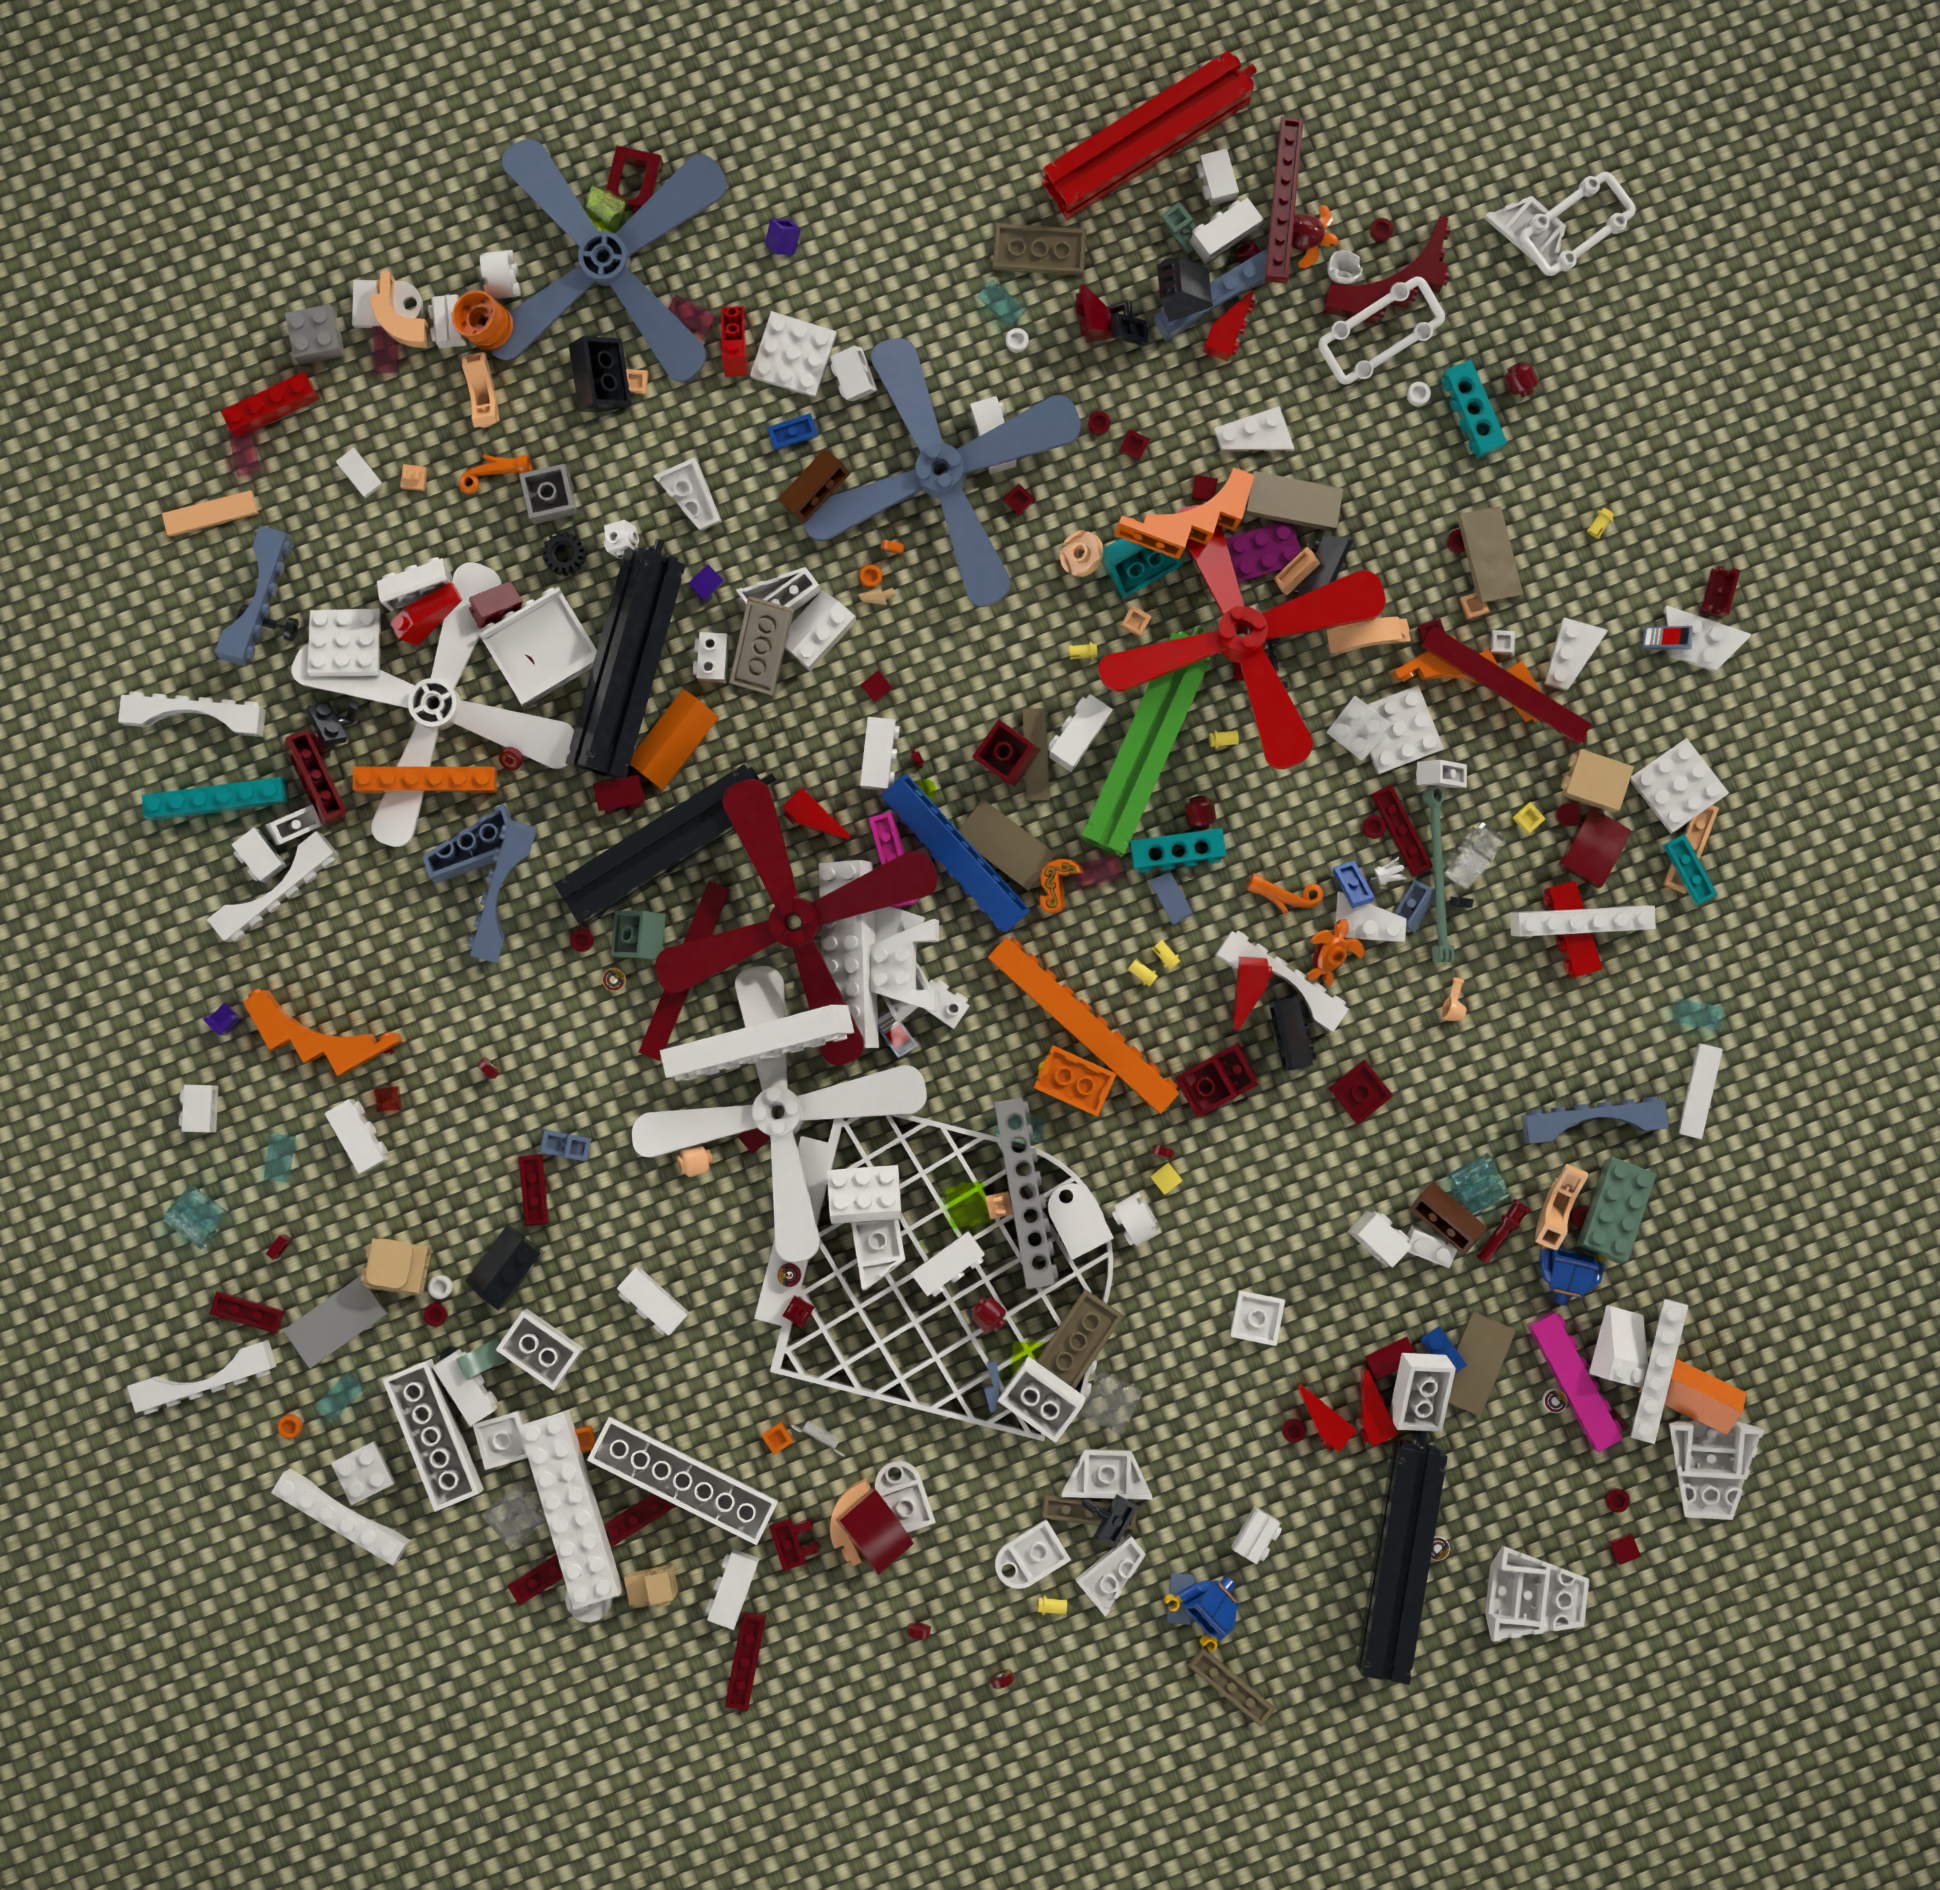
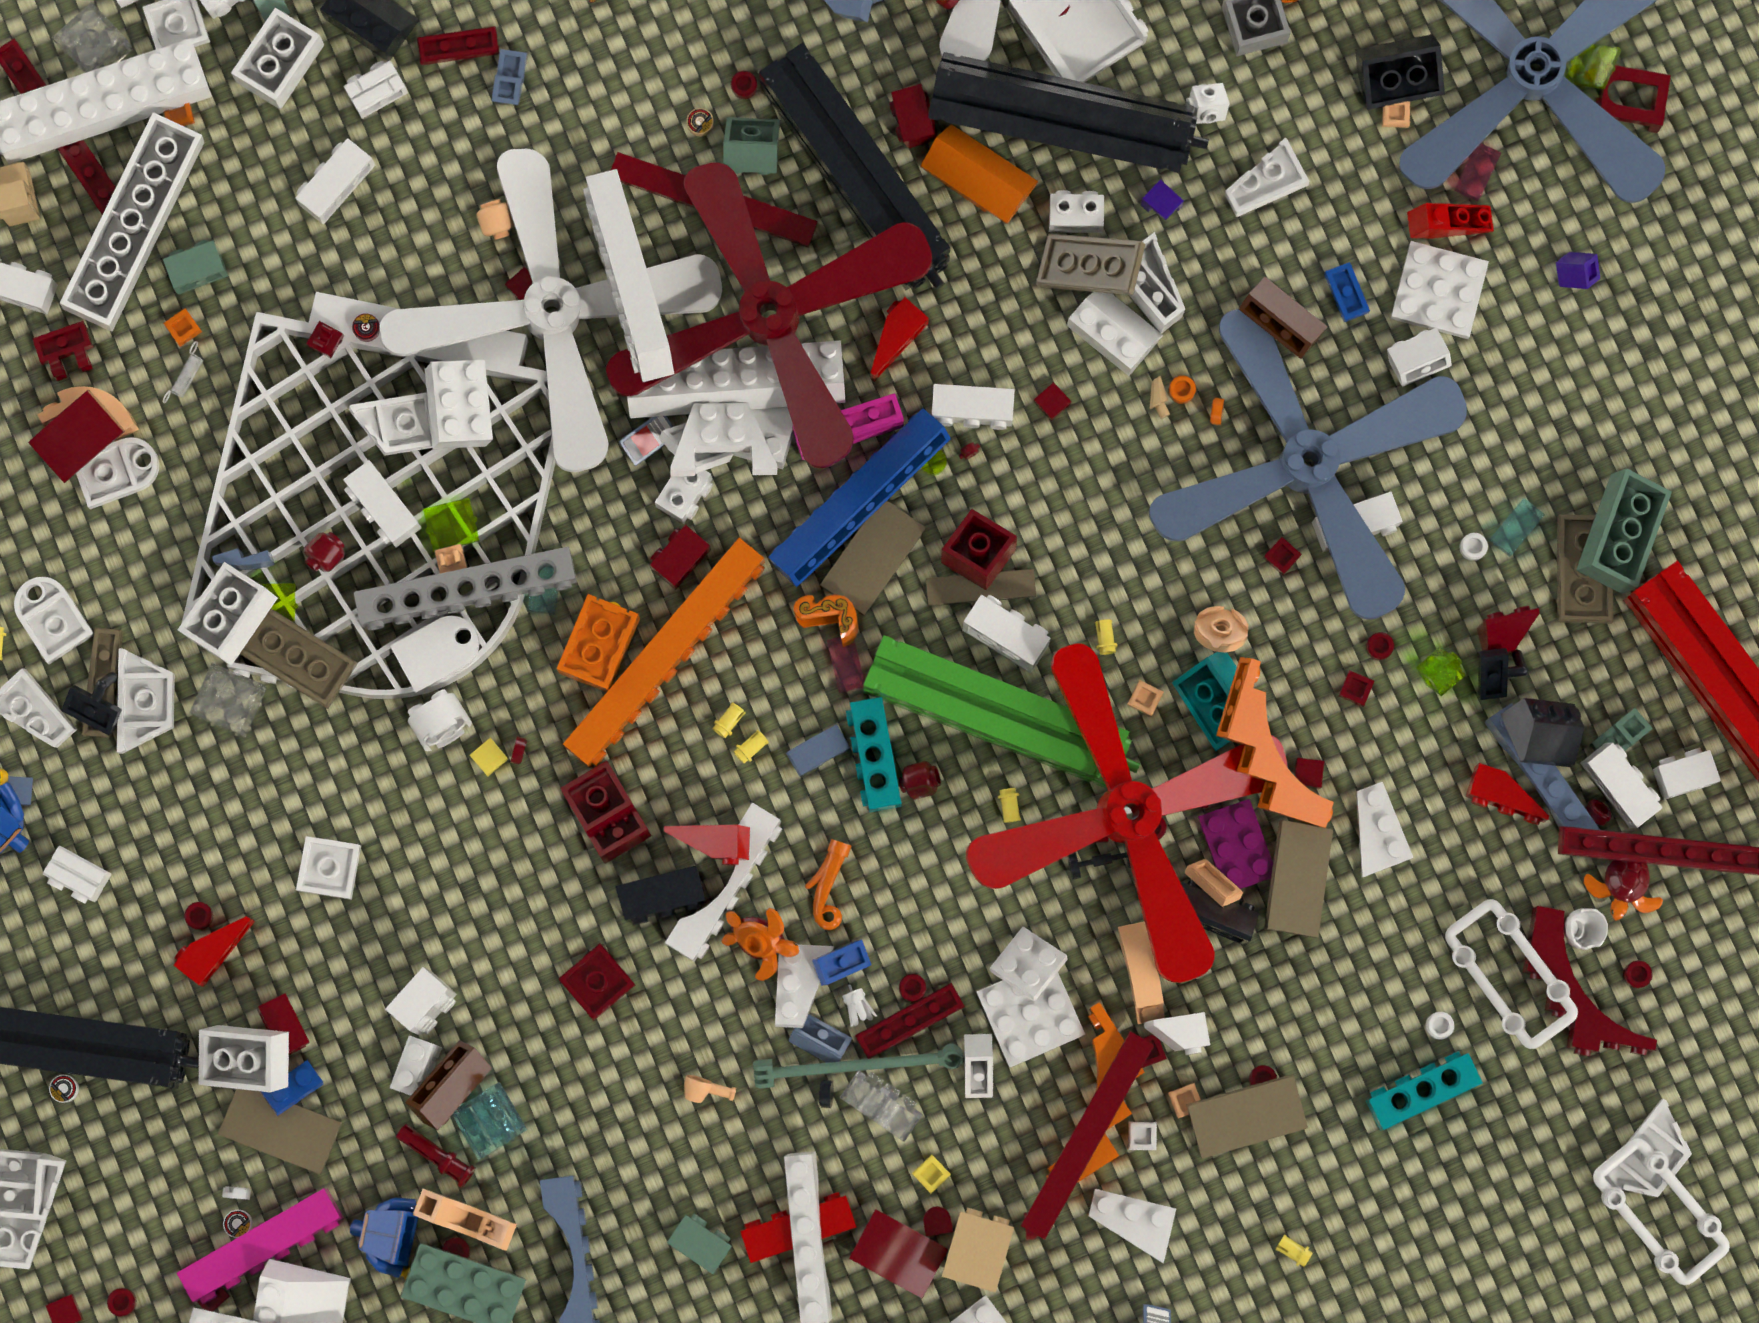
camera: 90 degrees right, 5 degrees down
black tyre [542,531,586,576] -> none
red slope [1359,1368,1398,1446] -> none
dark red head [1504,361,1539,398] -> none
none -> sand green brick [163,240,228,295]
none -> white tile [222,1186,251,1200]
none -> white brick [344,60,408,119]
none -> dark red brick [650,524,711,590]
none -> sand green brick [667,1214,732,1274]
none -> white slope [1144,1012,1210,1055]
none -> clear neon green brick [1416,647,1465,696]
none -> sand green brick [1576,468,1672,594]

